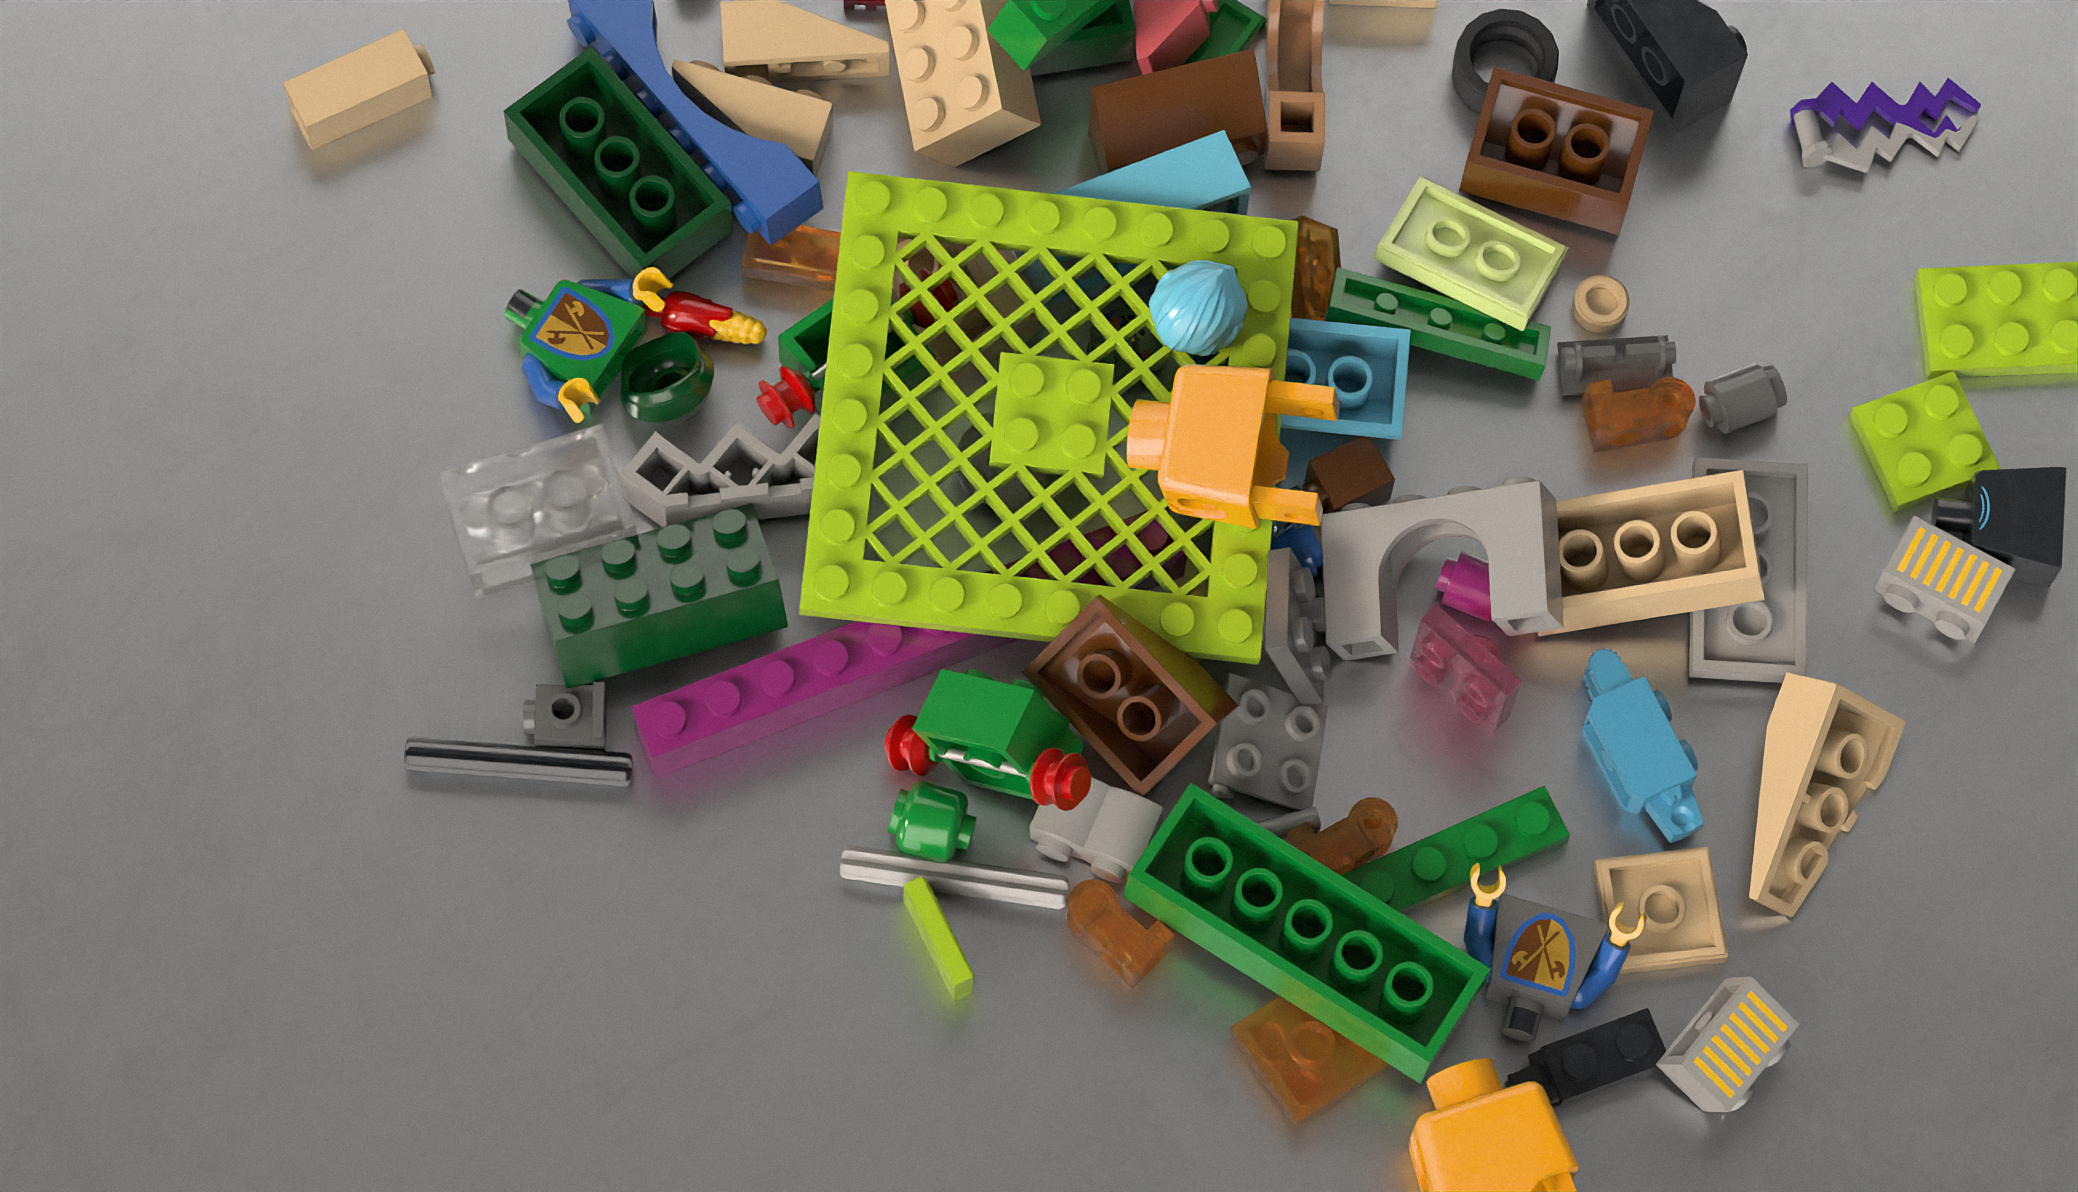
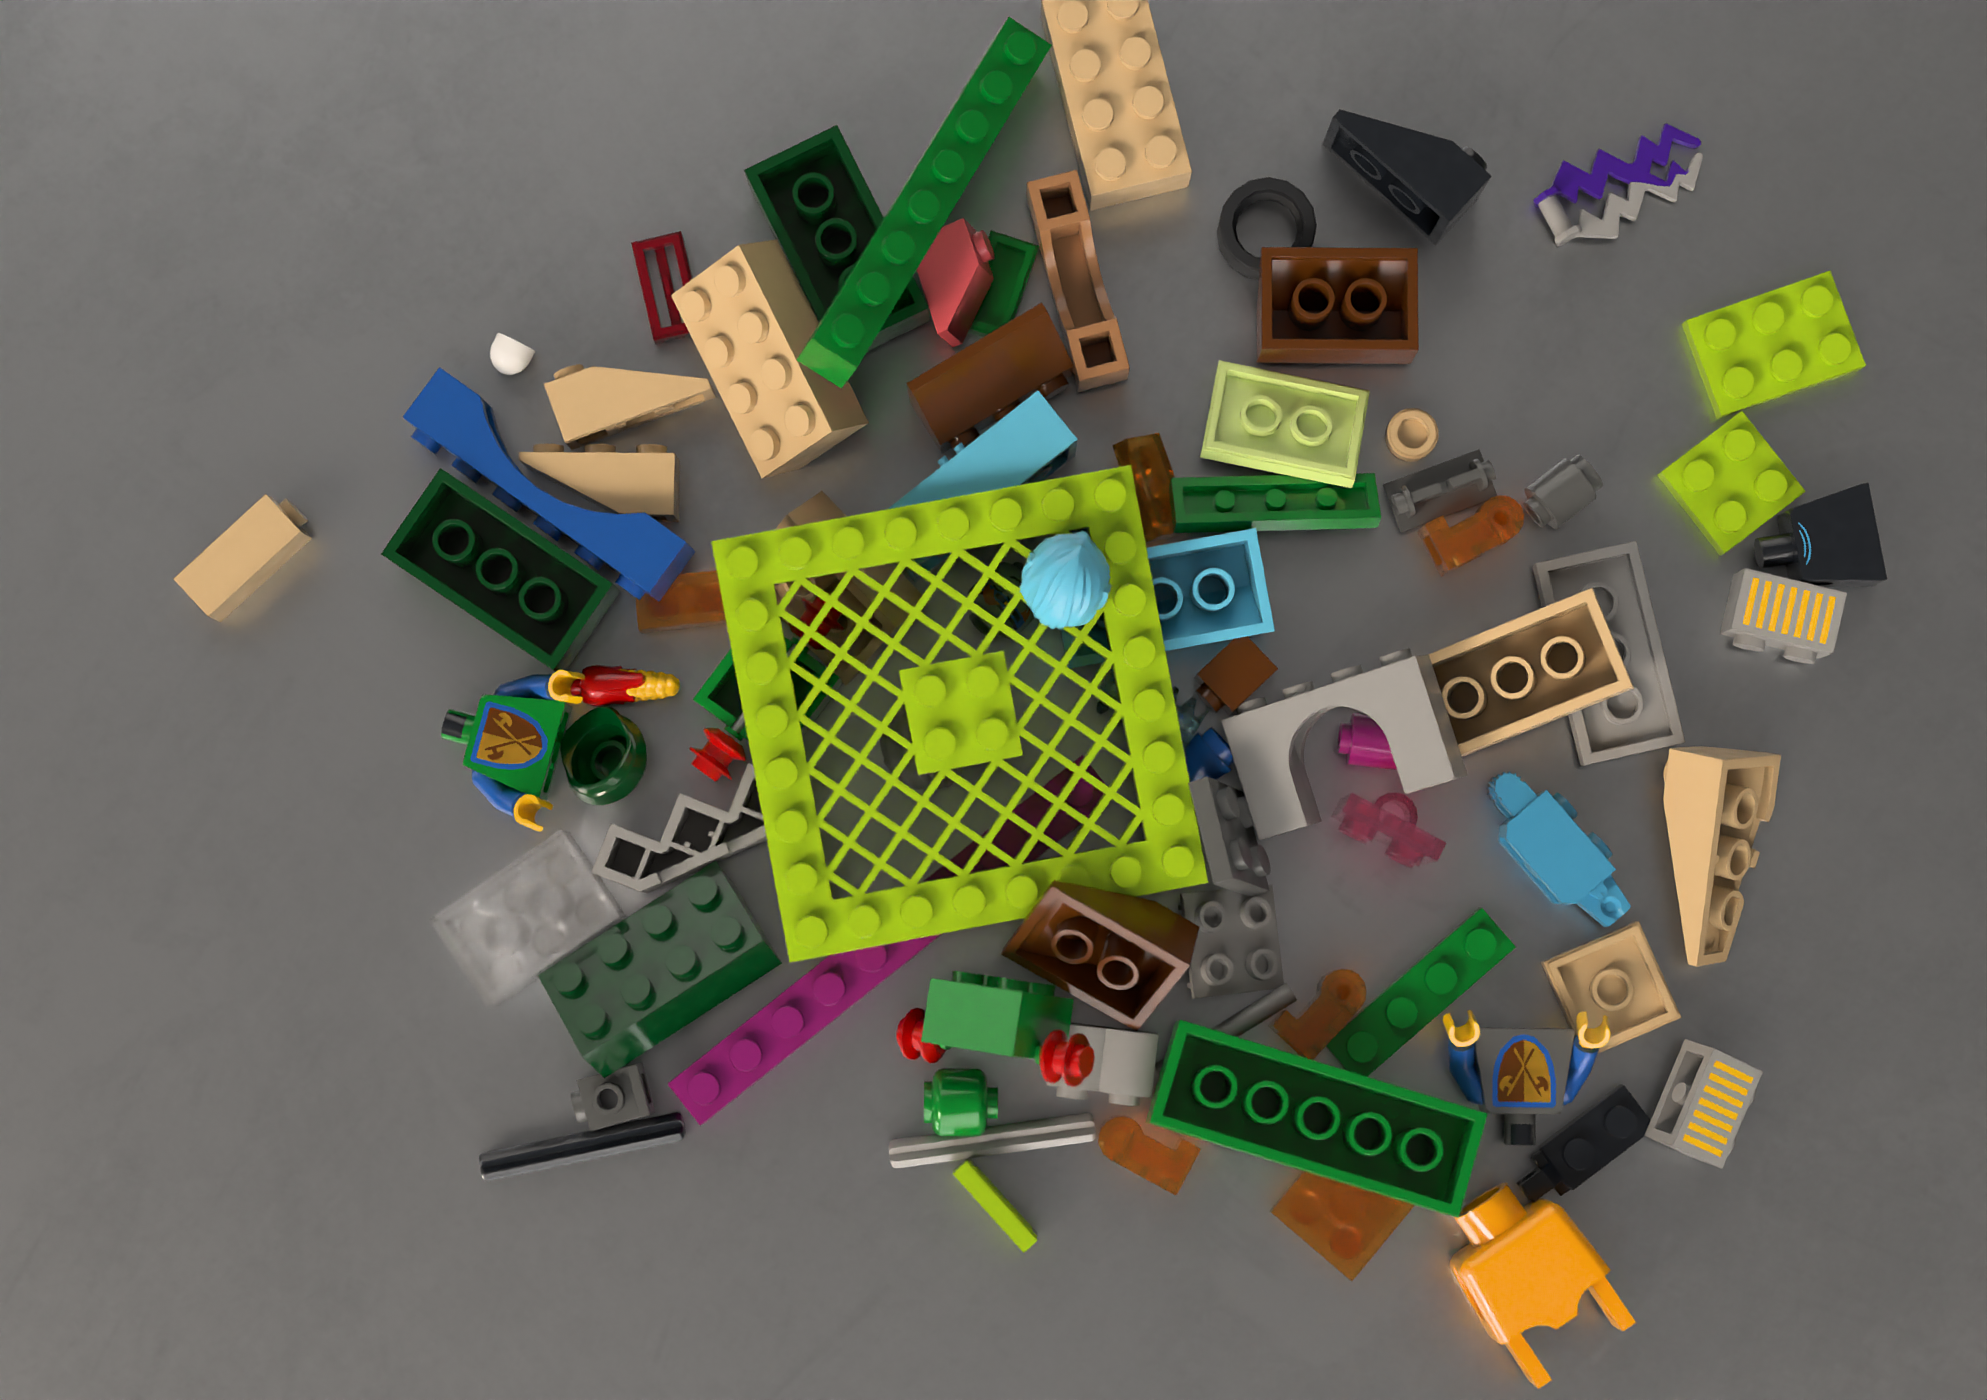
camera: 10 degrees left, 15 degrees up
light orange piece [1127,364,1340,529] -> none

